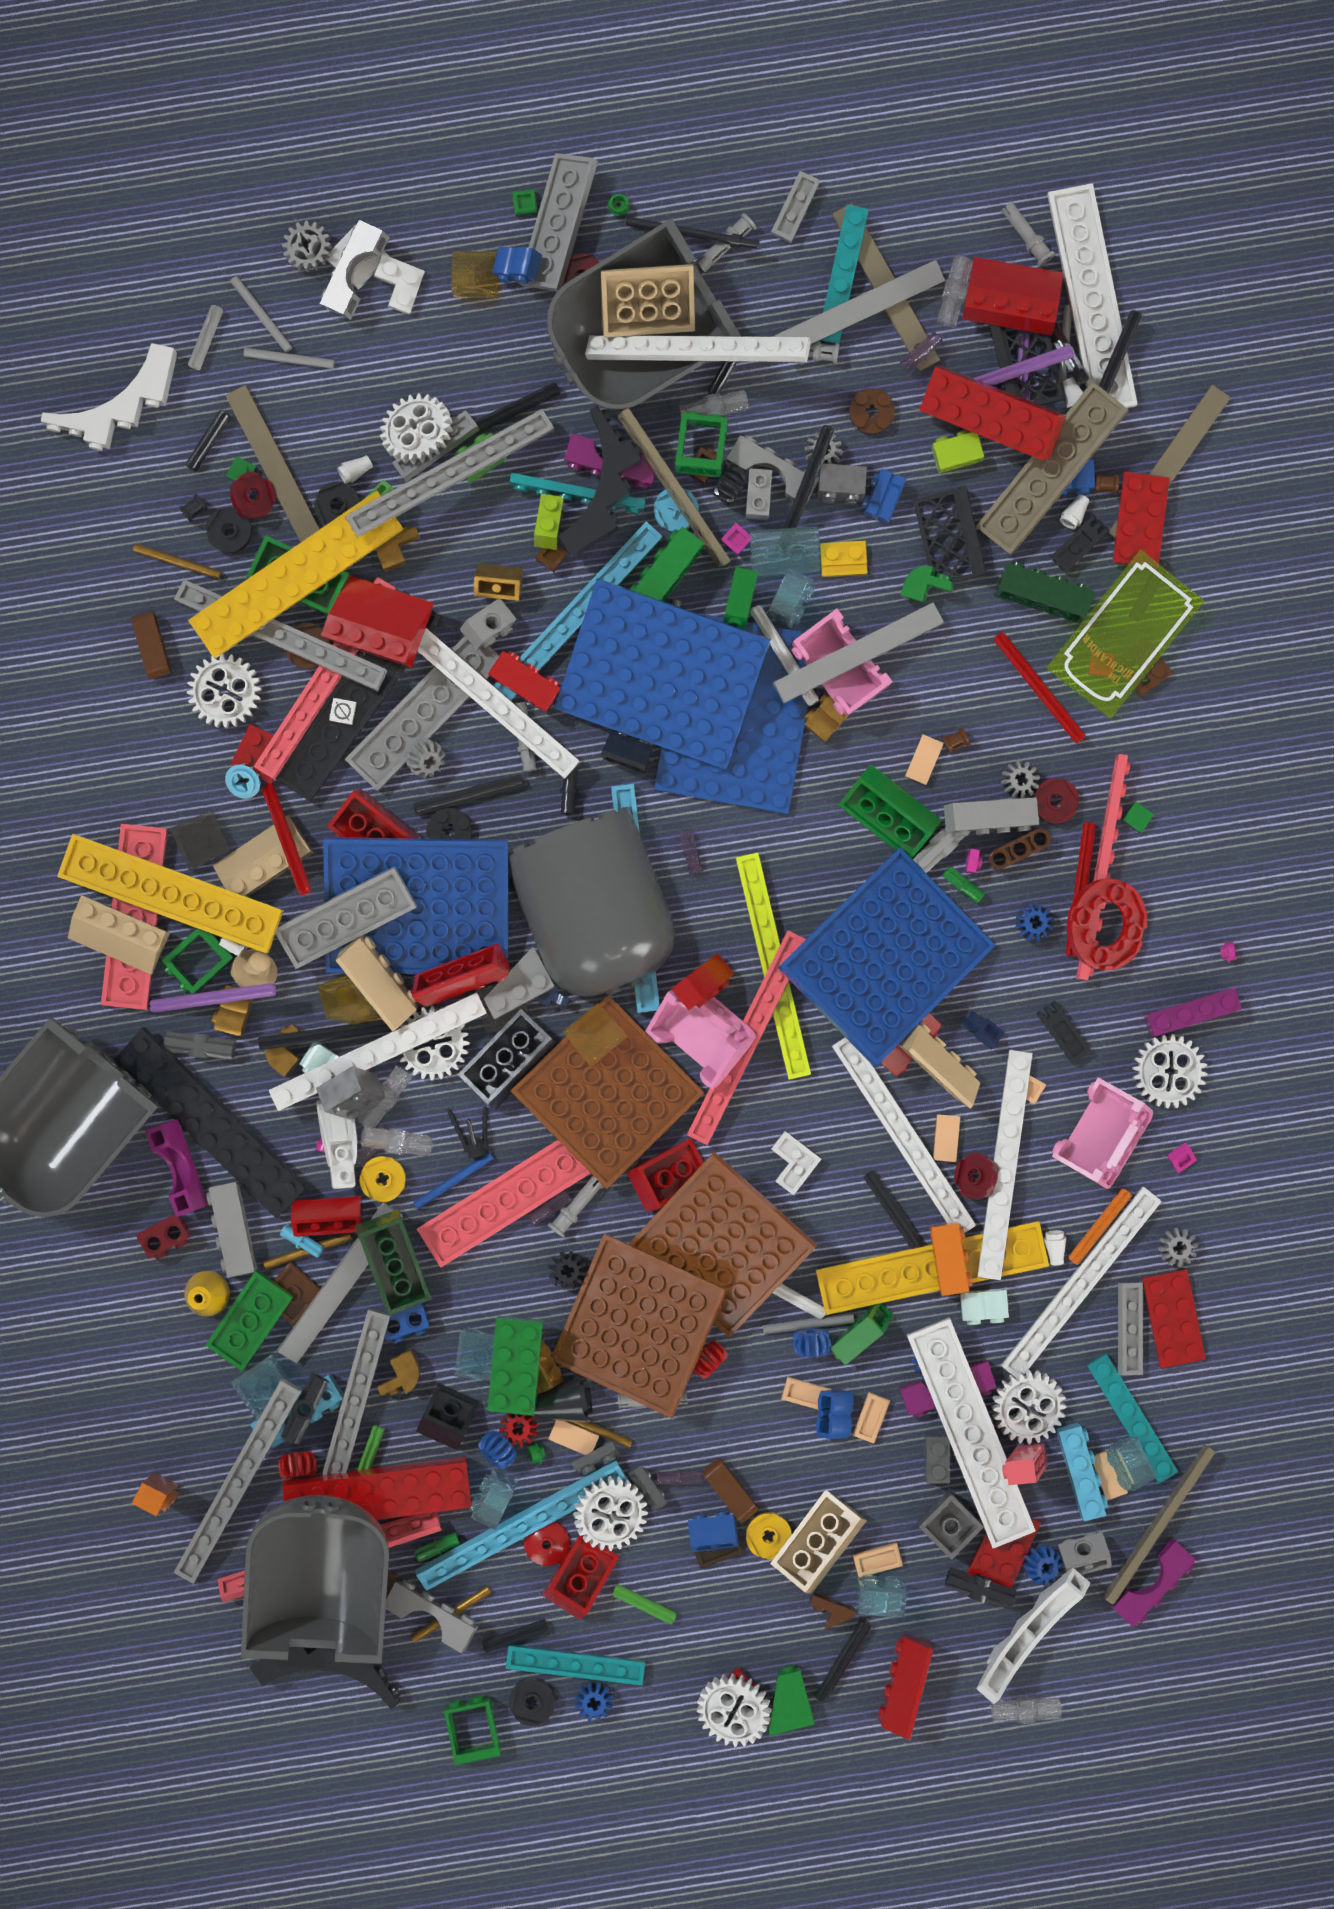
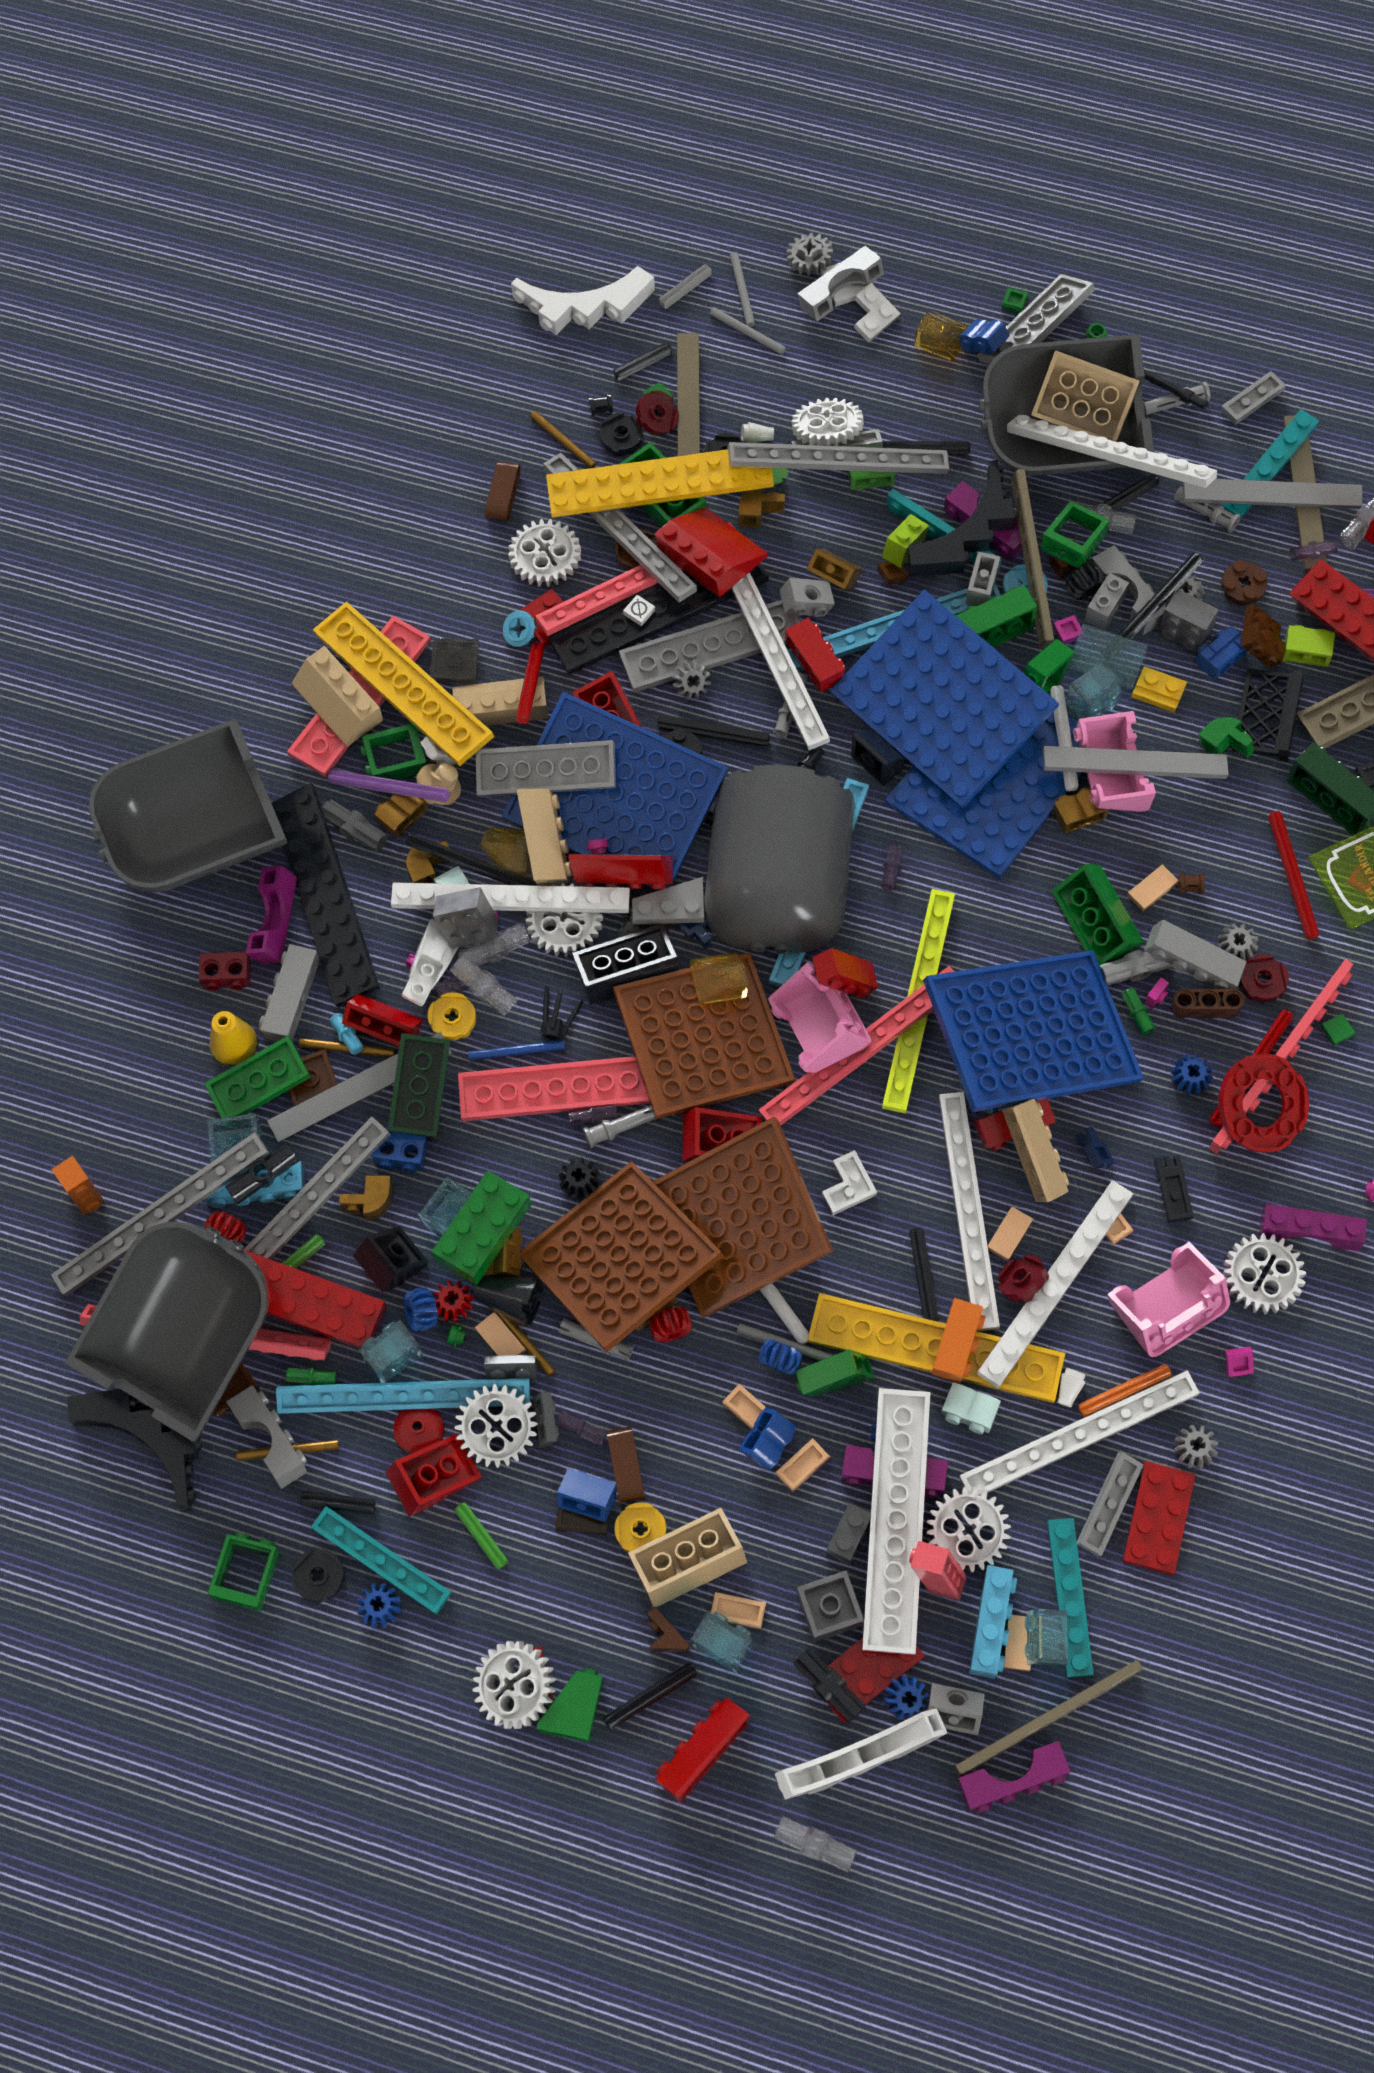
camera: 30 degrees right, 20 degrees down
none -> dark pink plate [586,838,610,855]
none -> light grey brick [966,552,1000,606]
none -> reddish brown plate [1240,604,1286,667]

